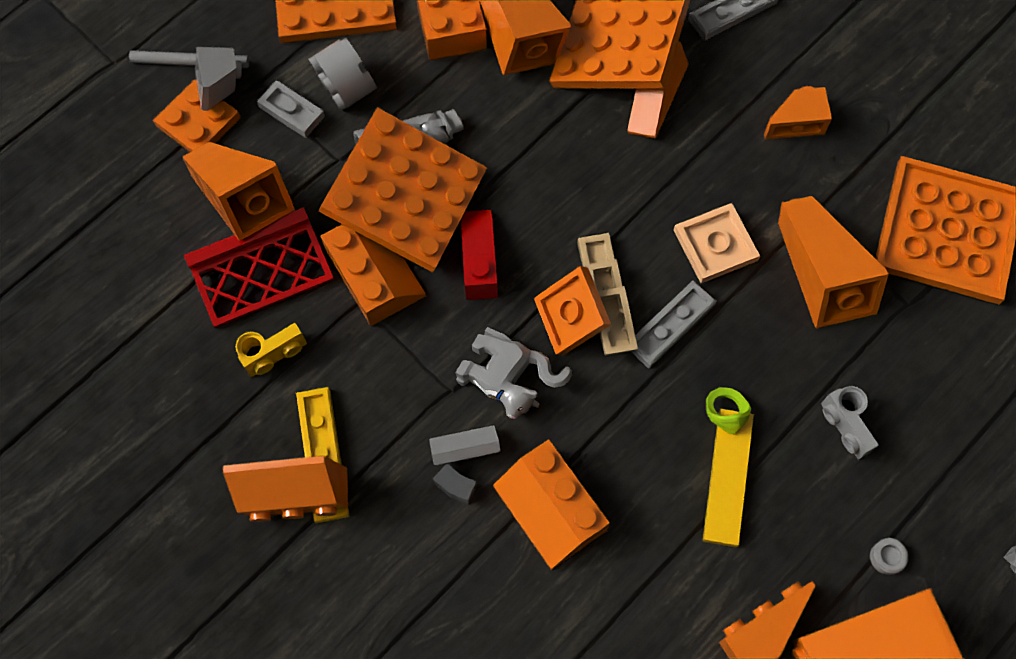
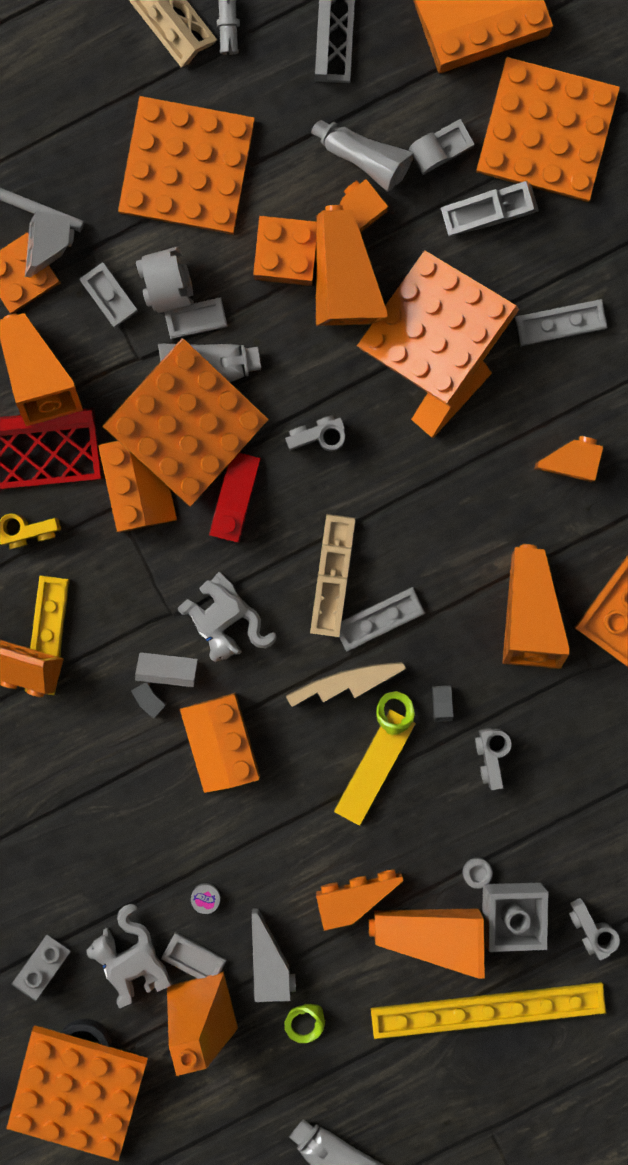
camera: 15 degrees right, 20 degrees up
orange plate [534,266,611,355] -> none
light nougat plate [674,203,760,283] -> none
none -> light grey tile [164,297,228,340]
none -> light grey plate [285,415,345,452]
none -> tan slope [286,662,406,707]
none -> dark grey piece [432,685,453,722]
none -> light grey brick [482,883,548,952]

